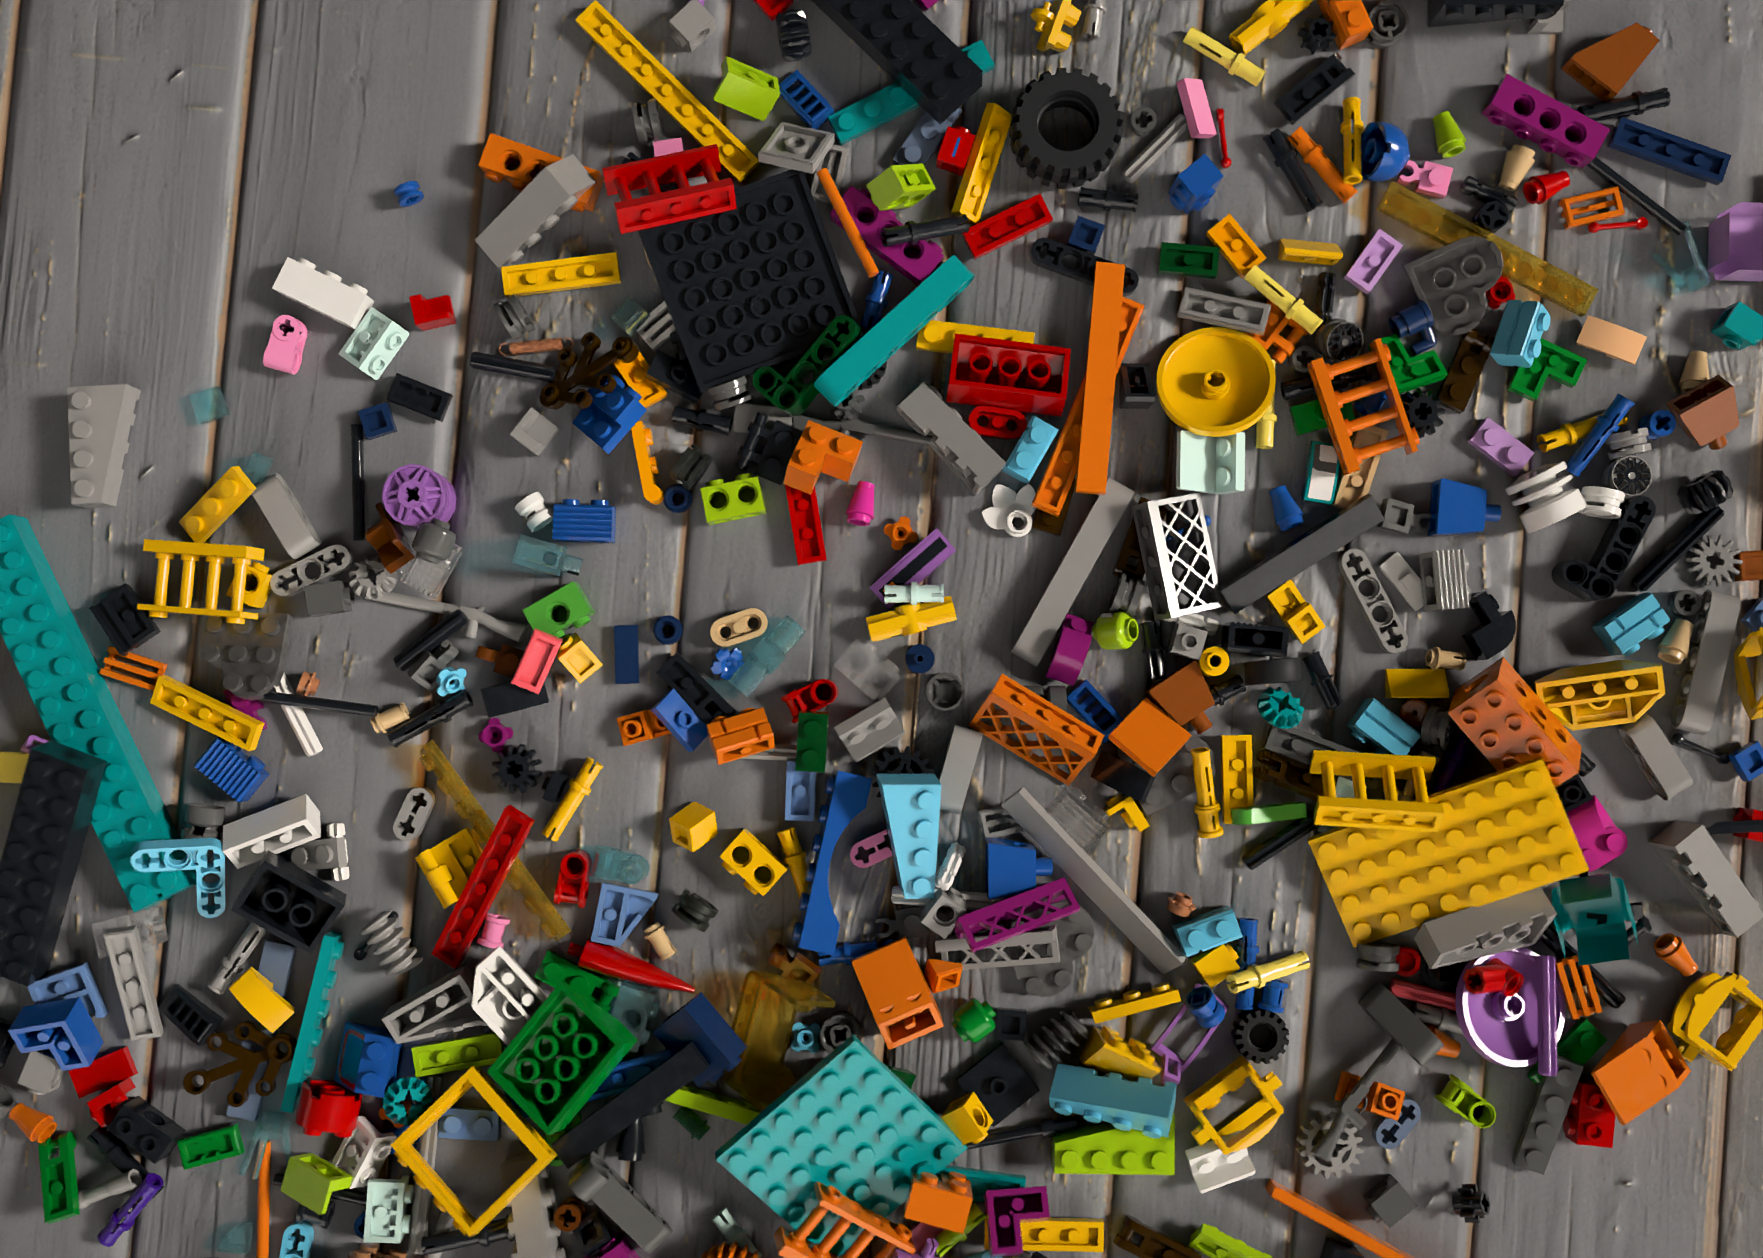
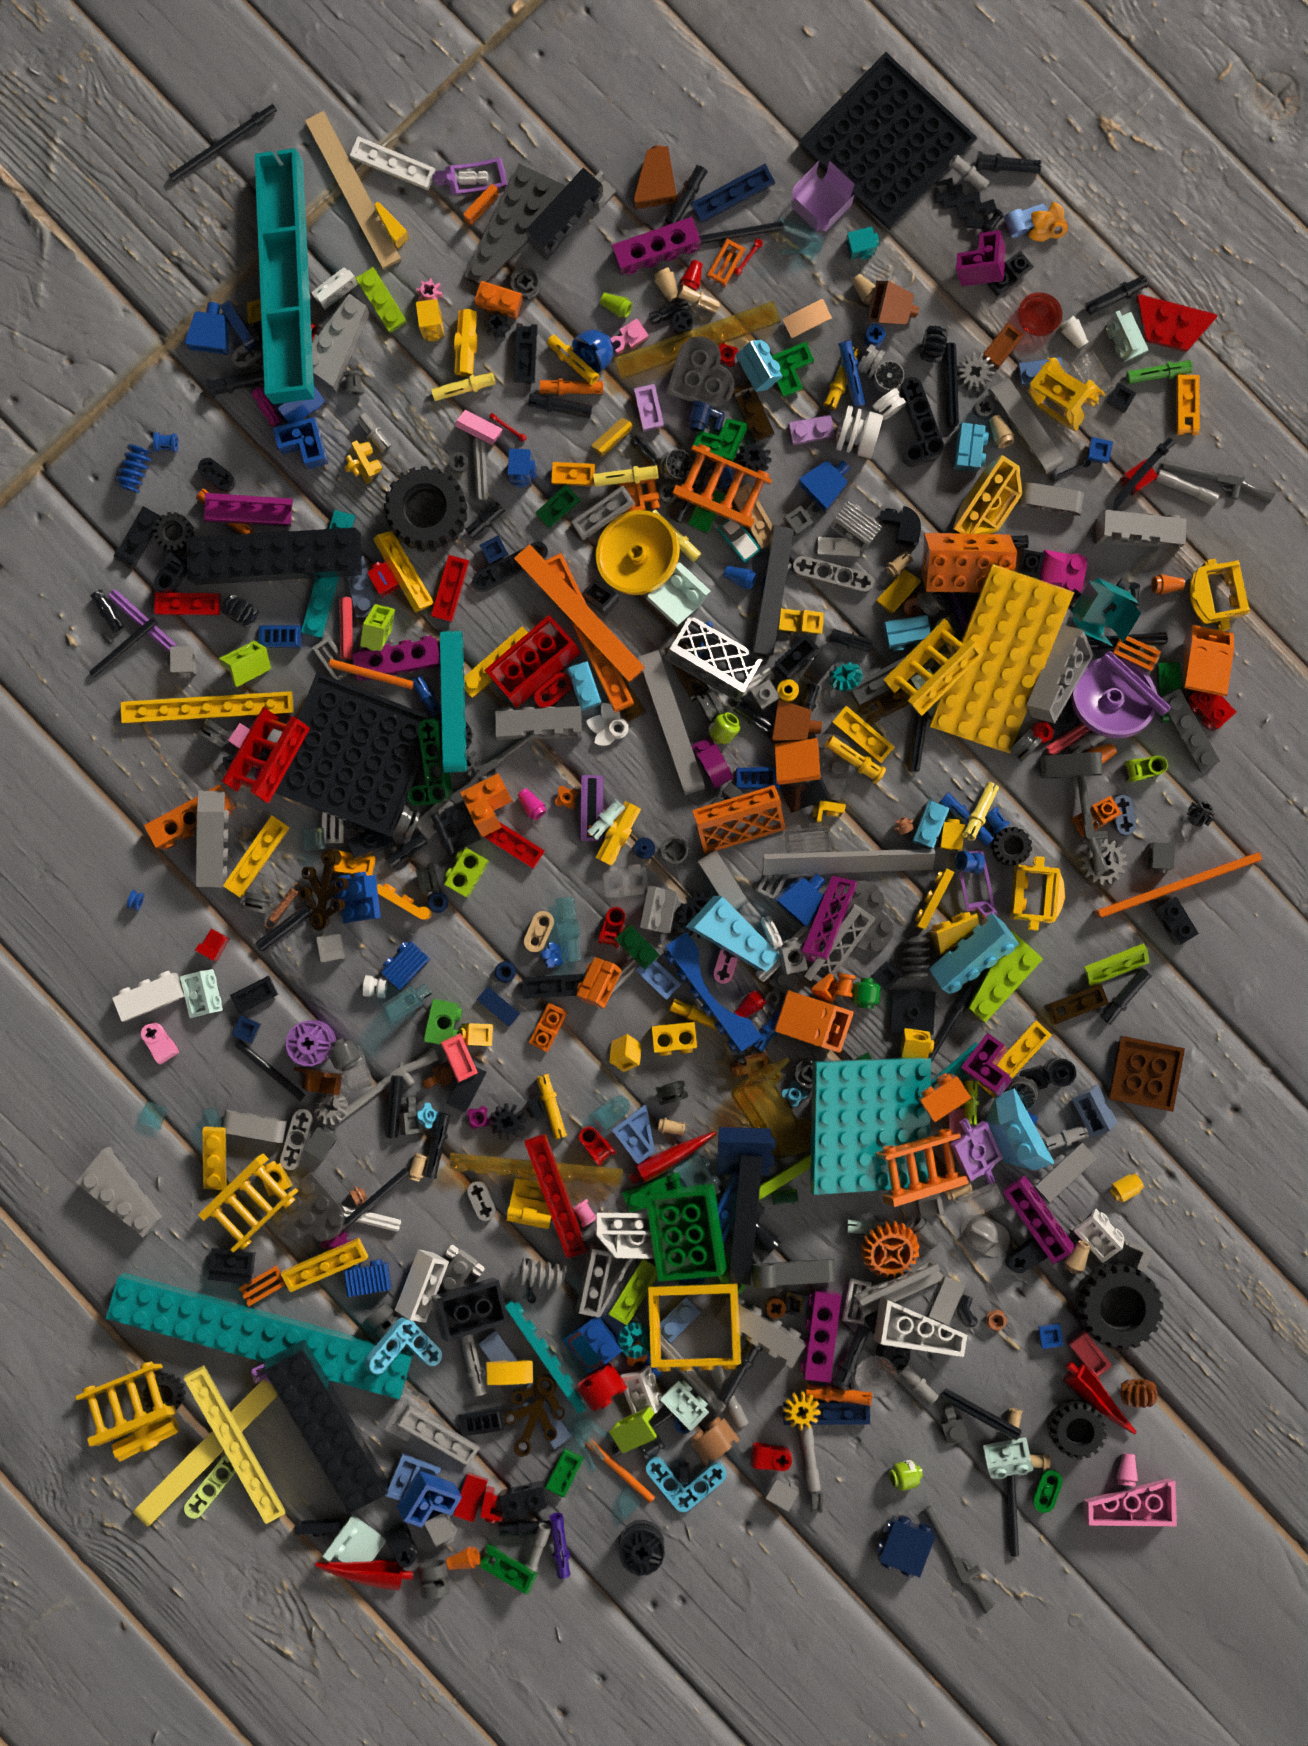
camera: 50 degrees left, 0 degrees up
blue plate [651,688,708,752] -> none
light grey plate [758,122,835,174] -> none
black pin [881,214,969,247] -> none
white bracket [1185,1130,1255,1193] -> none
bright green beam [1231,801,1307,825] -> none
red piece [1463,958,1524,997] -> none
none -> coral axle [339,597,353,660]
none -> tan axle [678,285,720,314]
none -> red cone [734,990,766,1018]
none -> orange bush [833,973,856,998]

